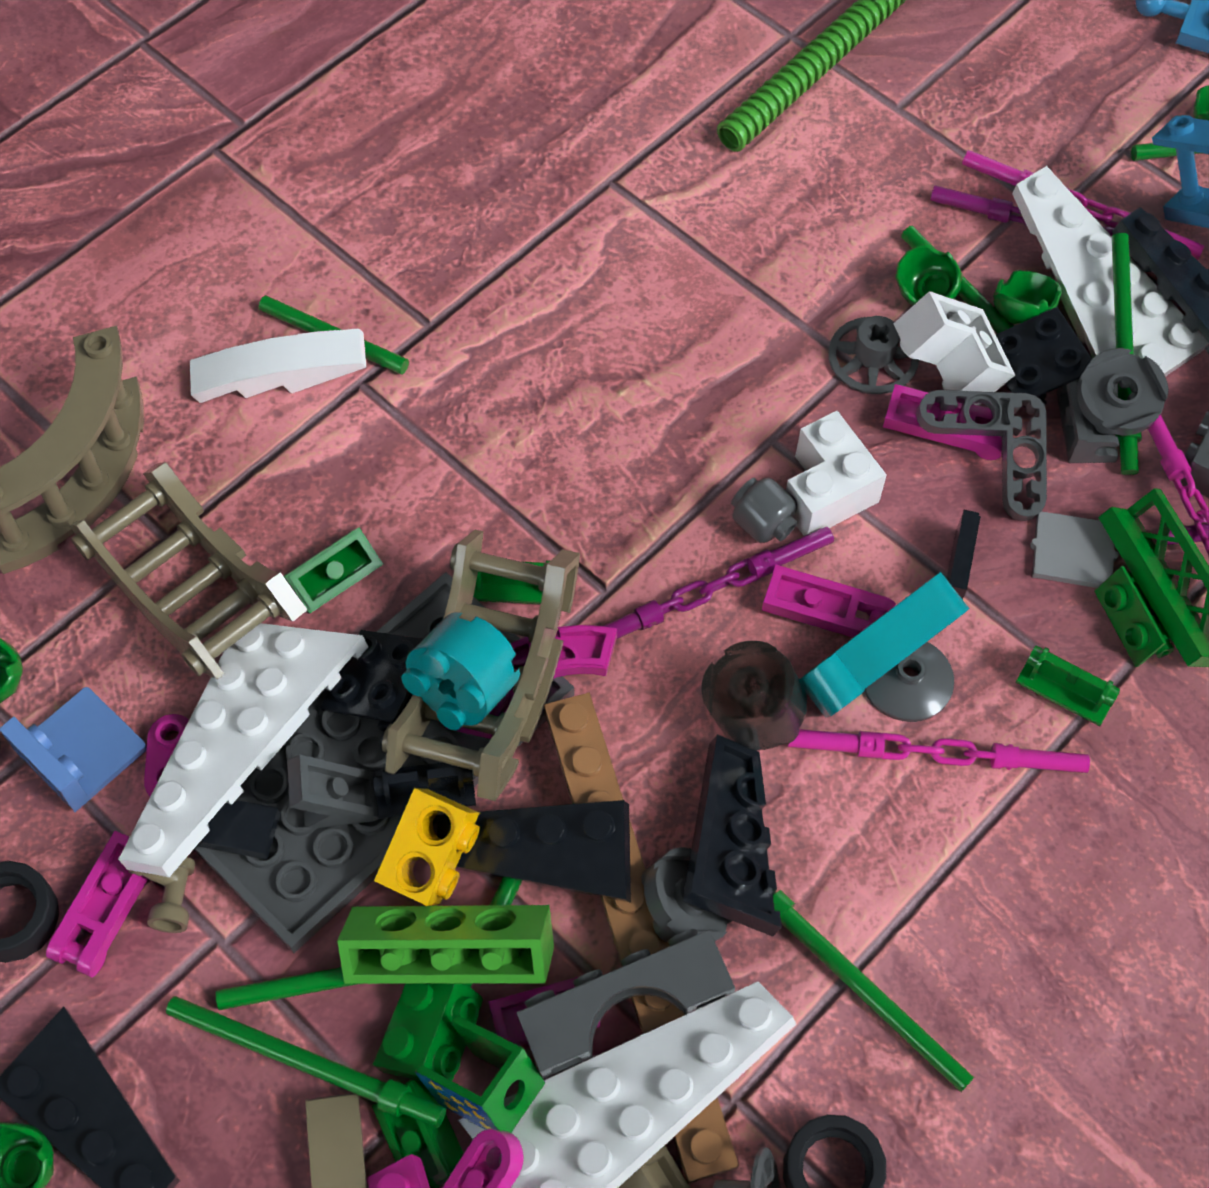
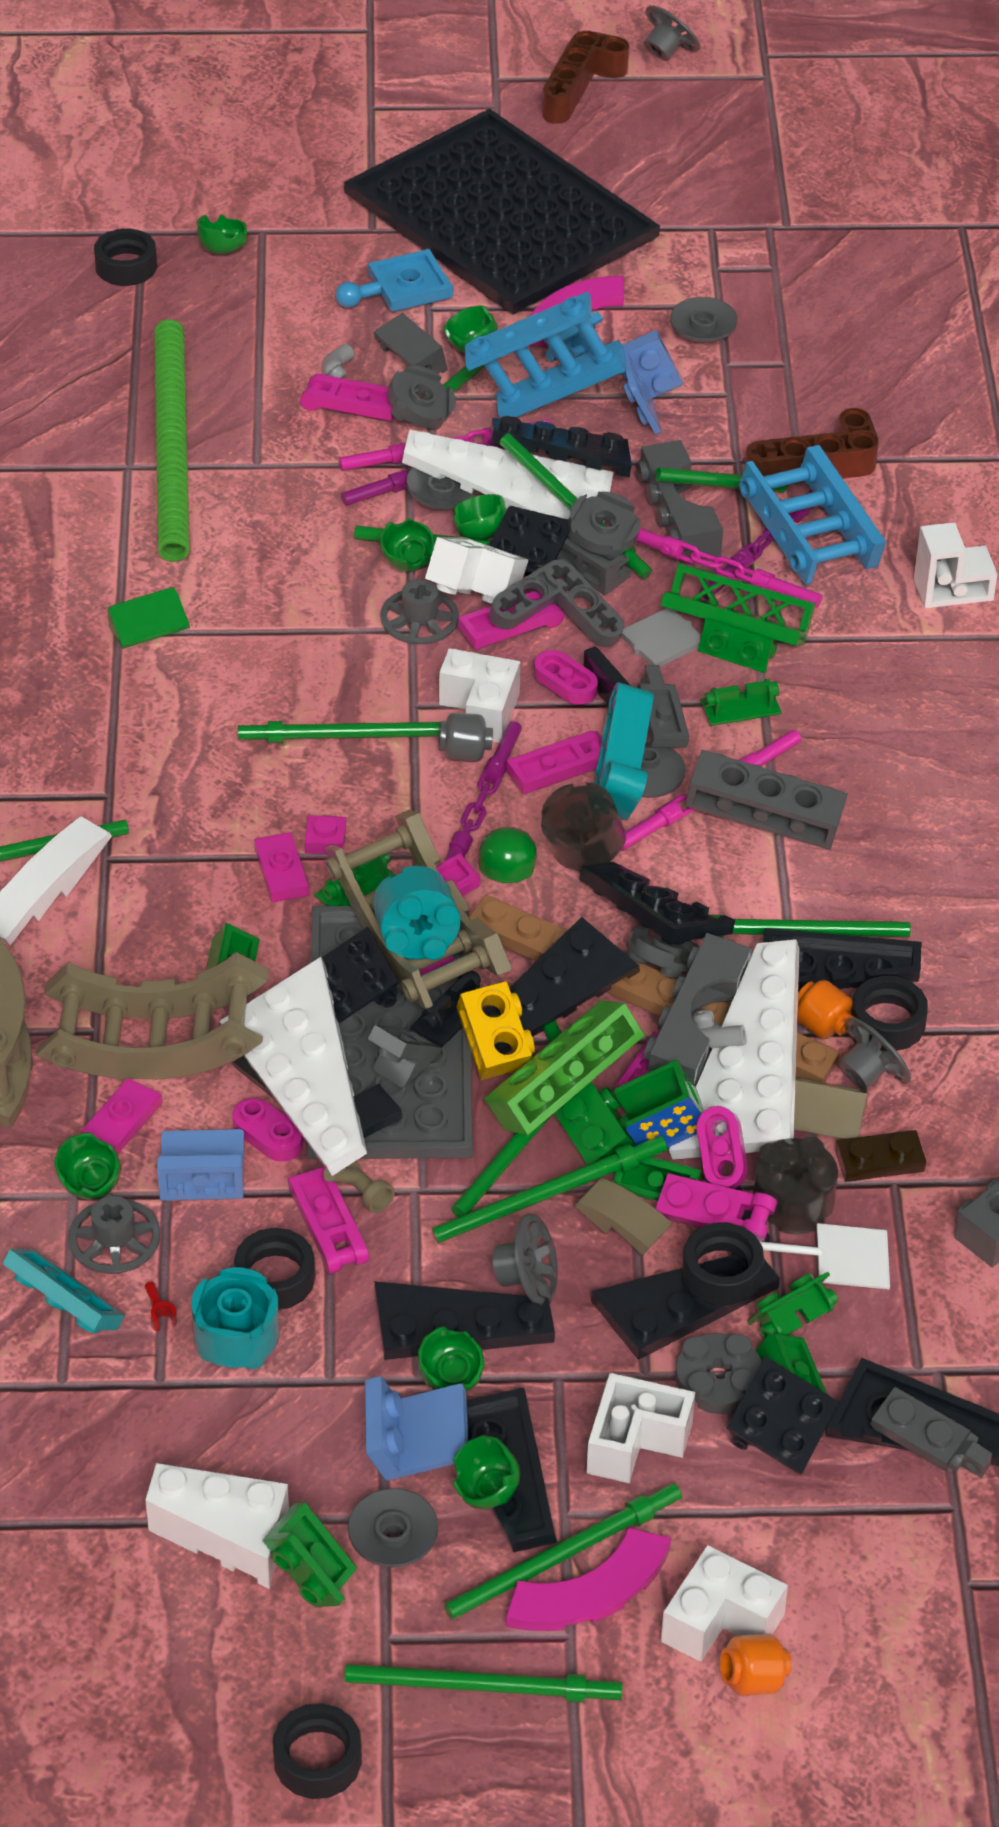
camera: 45 degrees left, 15 degrees down
none -> dark pink plate [81,1078,162,1155]
none -> green slope [108,587,190,649]
none -> green bar [238,721,440,743]
none -> dark pink plate [254,832,309,903]
none -> dark pink plate [300,374,393,421]
none -> dark pink plate [305,815,346,854]
none -> light grey arm [322,343,355,378]
none -> dark grey hinge [373,312,448,374]
none -> dark grey plate [387,365,456,430]
none -> dark grey dish [406,467,476,510]
none -> green hair [479,827,537,883]
none -> dark grey wheel [492,1214,558,1305]
none -> dark pink plate [534,650,598,704]
none -> dark grey hinge [637,665,689,748]
none -> dark grey brick [685,749,848,850]
none -> light grey arm [692,1010,746,1048]
none -> black wing [763,928,922,993]
none -> orange head [797,980,854,1039]

